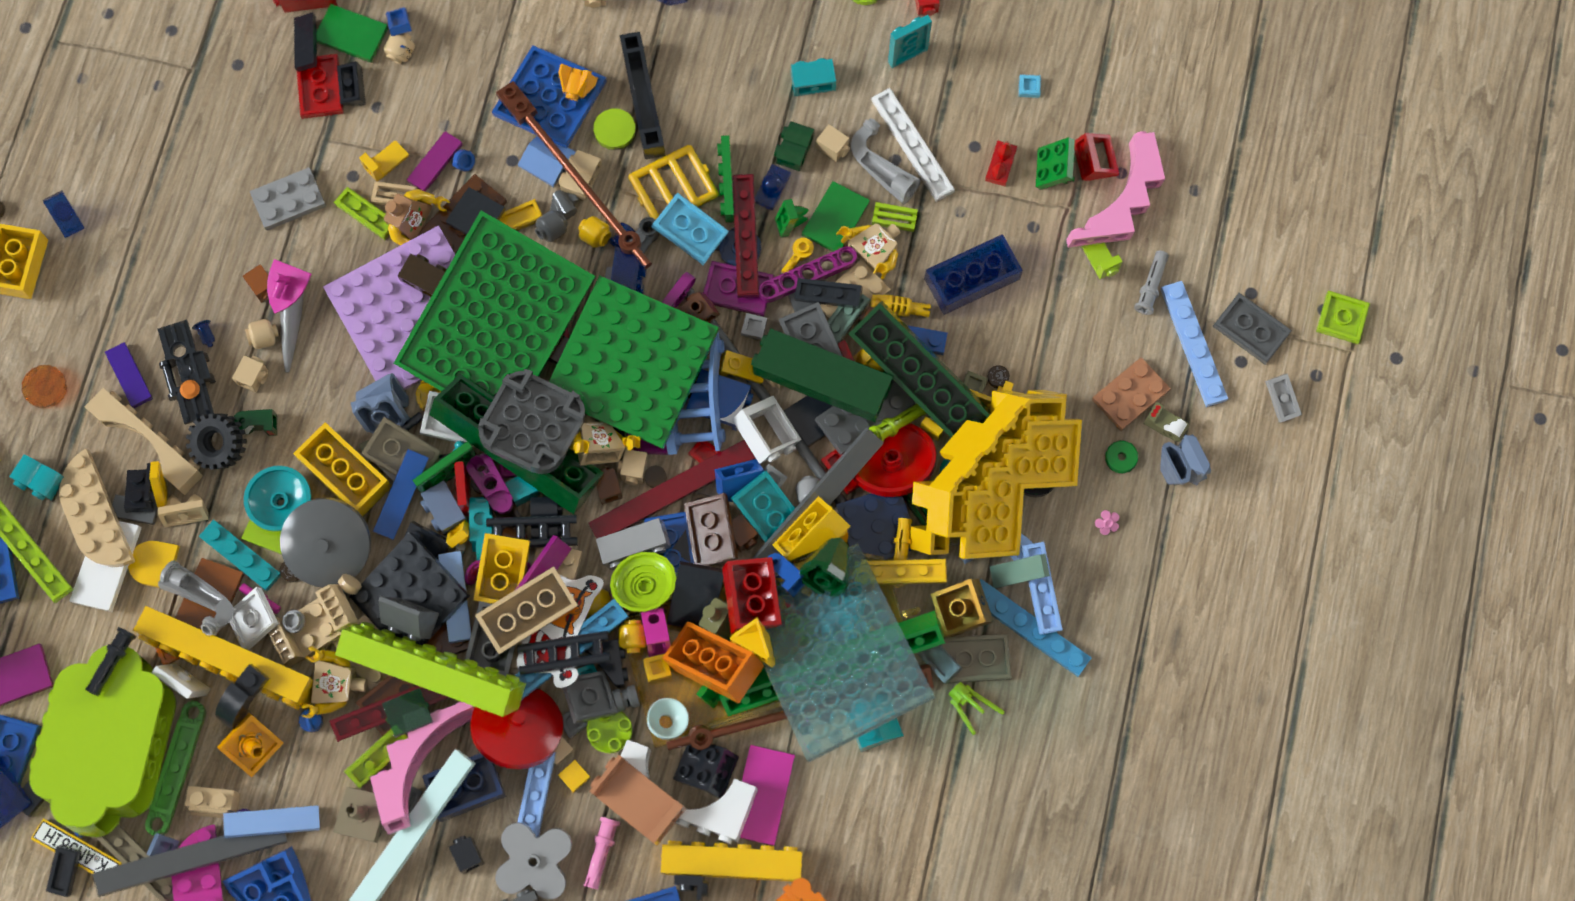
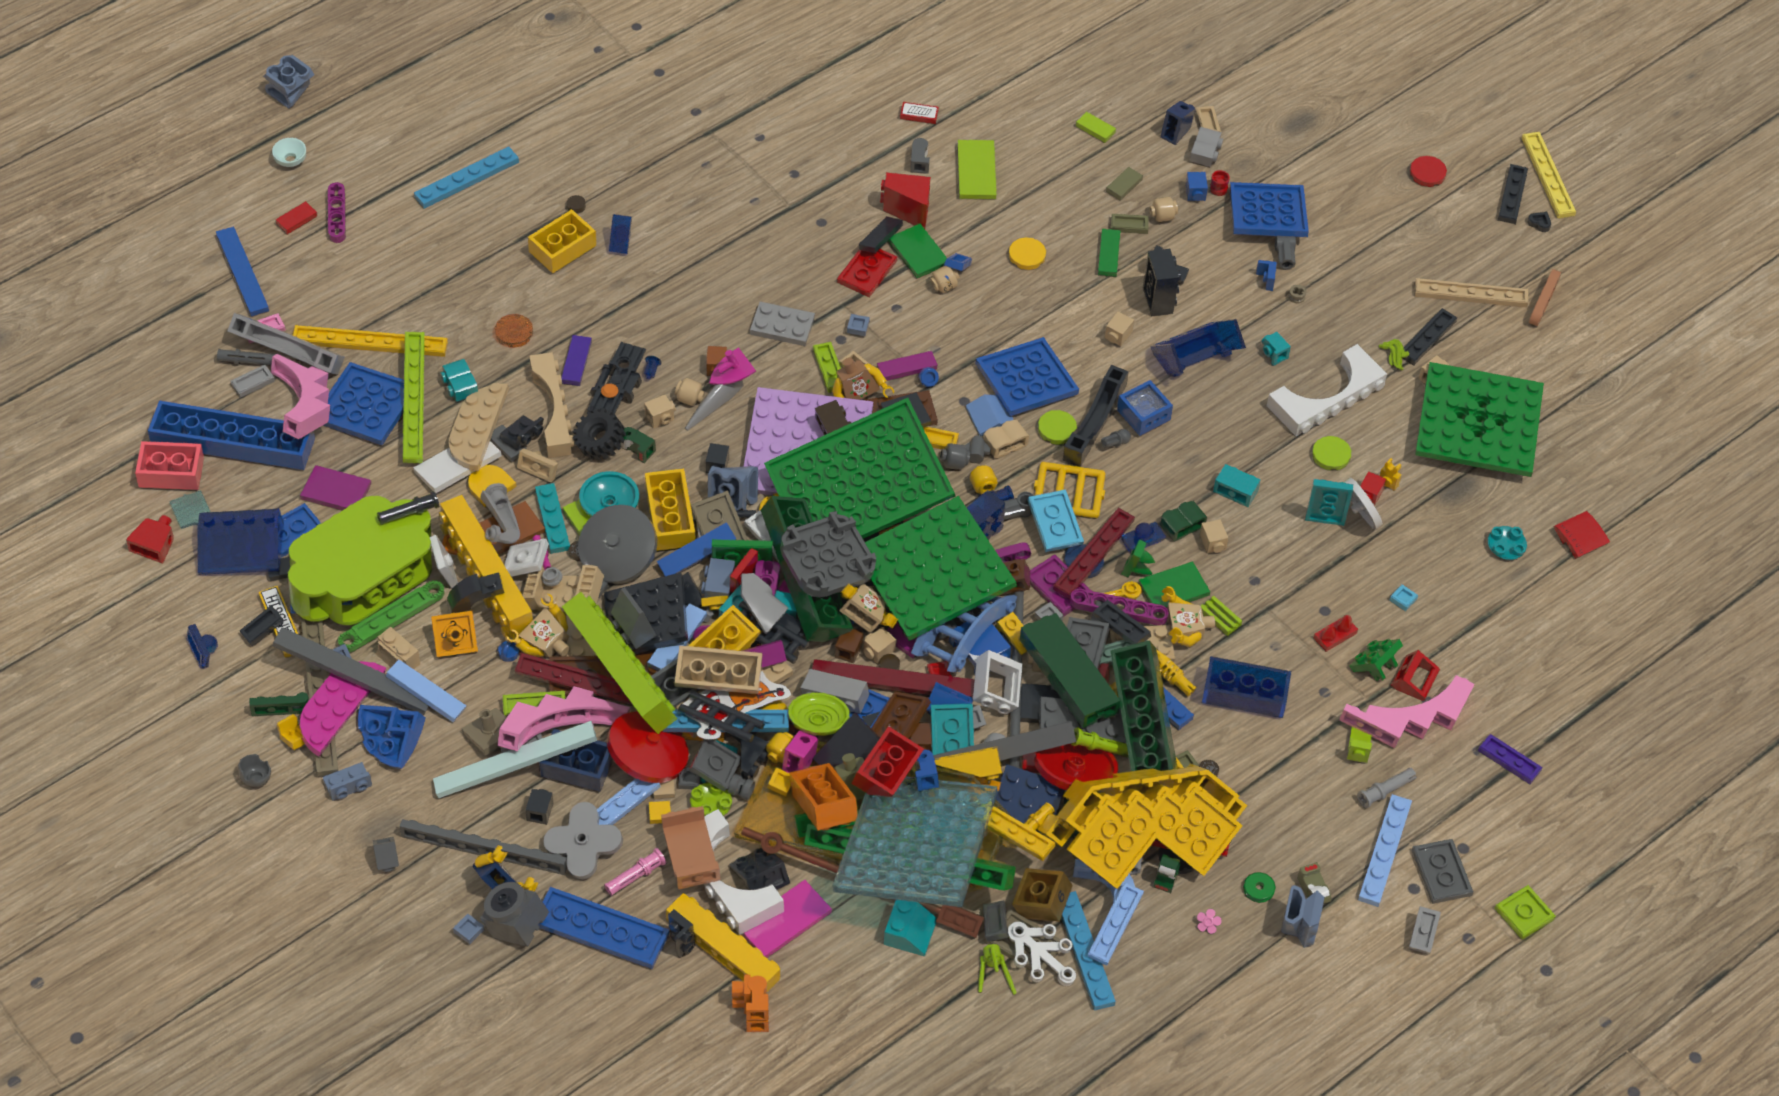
camera: 35 degrees right, 20 degrees down
yellow tile [149,461,168,508] -> none
black slope [337,61,366,106] -> none
tan tile [338,574,362,595] -> none
yellow bracket [359,141,409,182] -> none
clear green piece [382,688,433,738] -> none
copper bar [496,81,652,269] -> none
light orange brick [559,64,598,101] -> none
light aqua piece [647,698,689,740] -> none
green plate [717,135,734,223] -> none
yellow slope [730,618,775,667] -> none
dark green cone [799,538,849,597] -> none
light grey animal [851,118,920,204] -> none
white tile [872,88,955,202] -> none
yellow tile [920,417,943,441] -> none
sand green tile [990,554,1050,588] -> none
nougat plate [1092,357,1171,431] -> none
none -> black brick [706,443,729,474]
none -> light grey panel [741,573,788,634]
none -> sand blue plate [847,314,870,336]
none -> white plant [1008,922,1076,986]
none -> dark grey axle [1101,429,1131,448]
none -> blue piece [1117,380,1173,436]
none -> dark green leg [1153,854,1180,893]
none -> white piece [1344,478,1383,530]
none -> dark purple tile [1478,734,1543,784]

